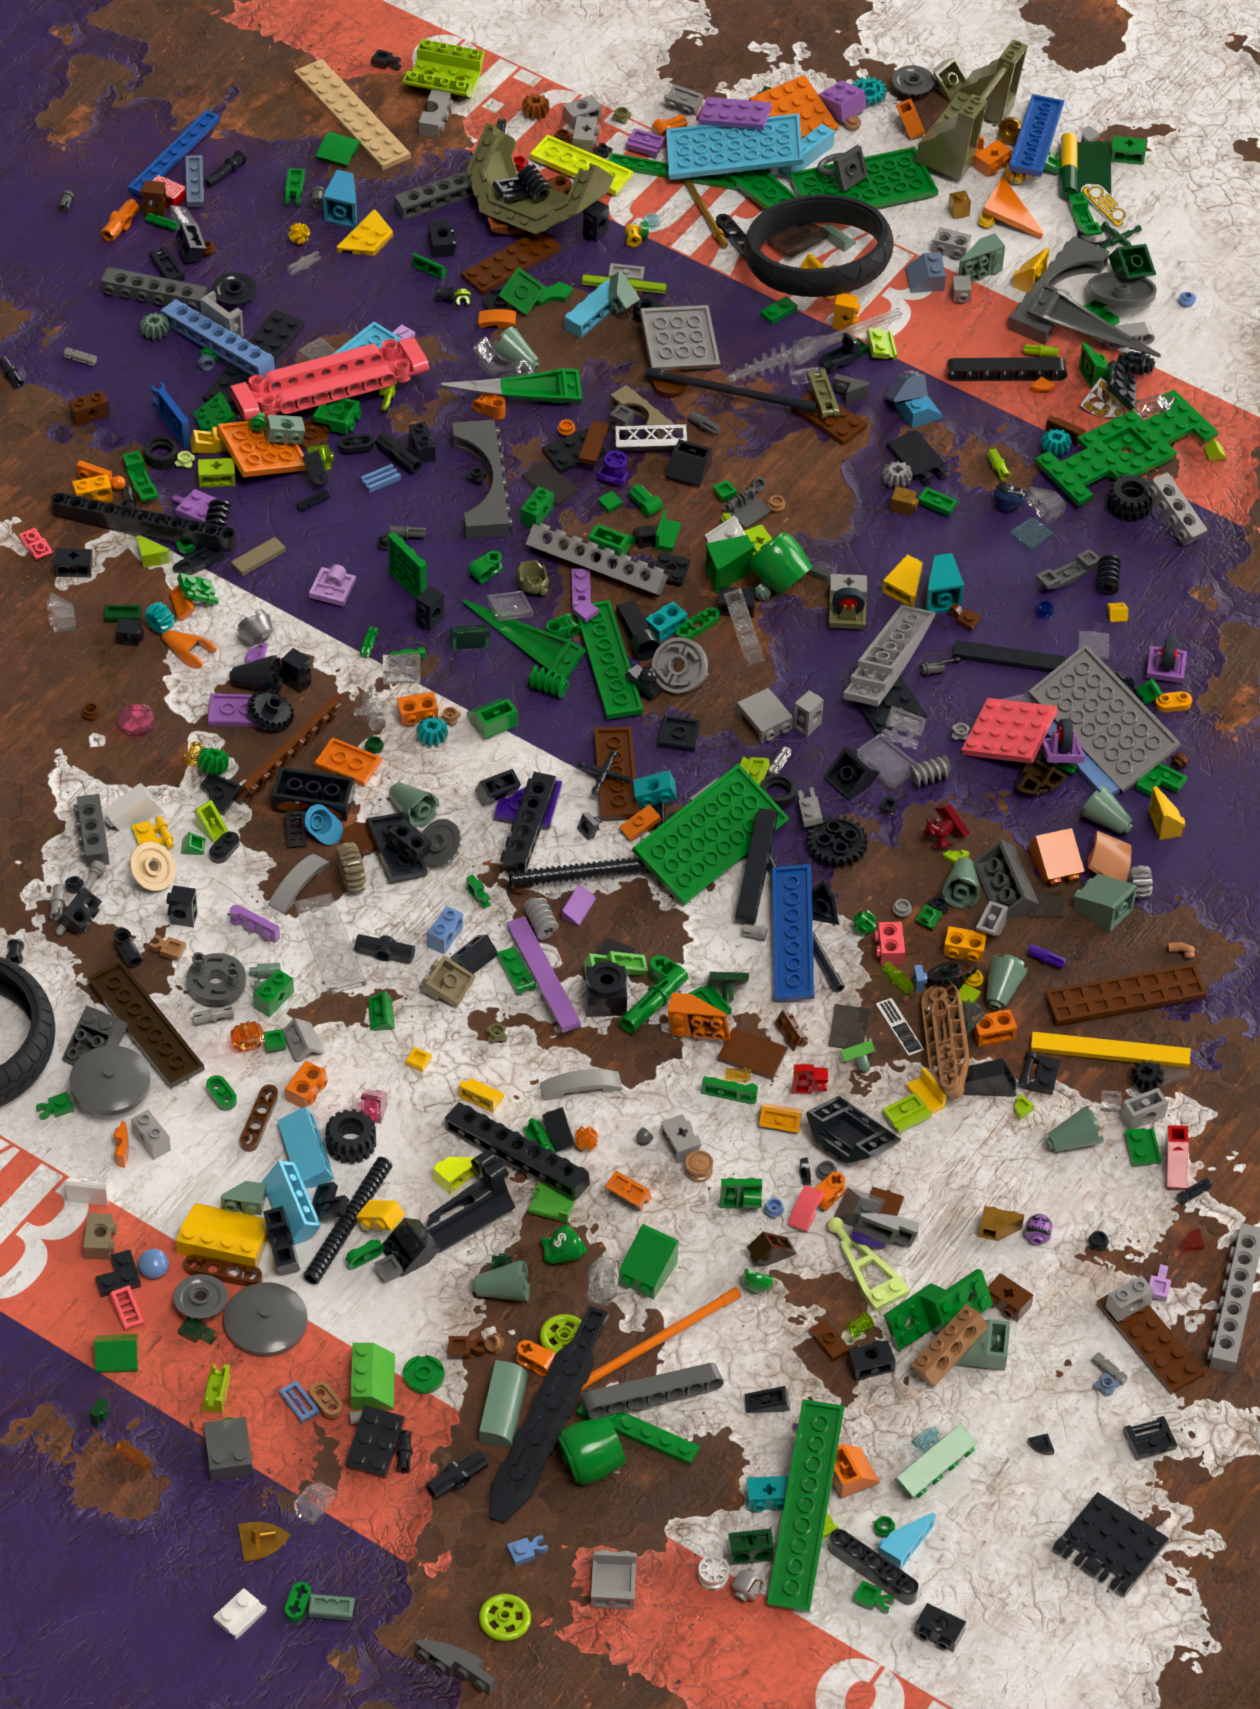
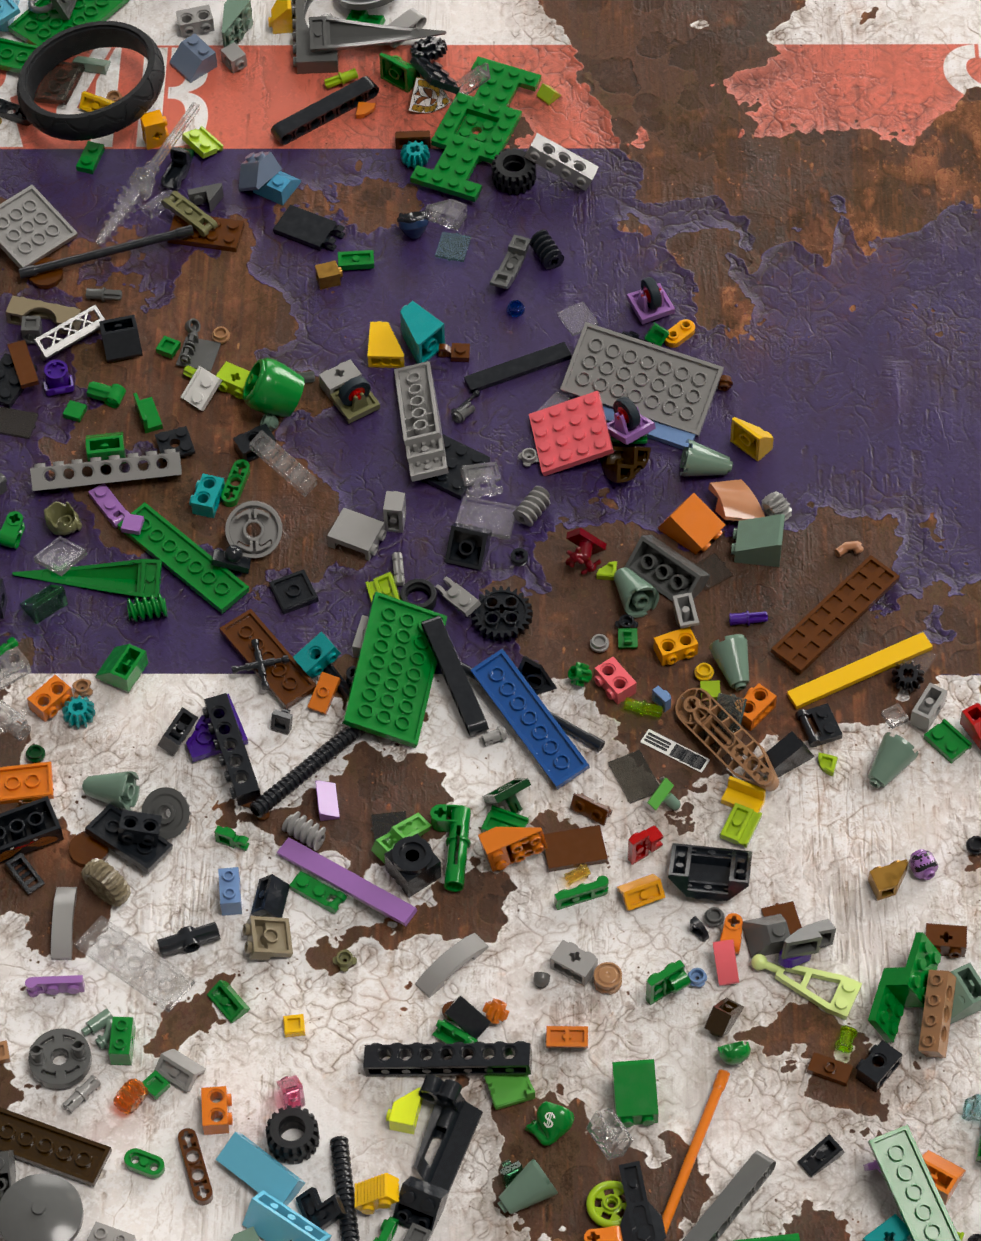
camera: 30 degrees left, 5 degrees up
dark azure piece [304,804,343,845] -> none
yellow panel [458,1078,504,1113] -> none
green brick [520,486,554,528] -> none
green piece [546,613,581,639] -> none
black beam [616,601,660,660] -> none
black brick [633,525,656,549] -> none
green slope [705,535,755,594] -> none
light grey gear [882,461,913,489] -> none
black gear [927,959,977,987] -> none
lime axle [987,448,1011,481] -> none
yellow slope [1107,602,1128,622] -> none
green plate [1136,763,1187,797] -> none

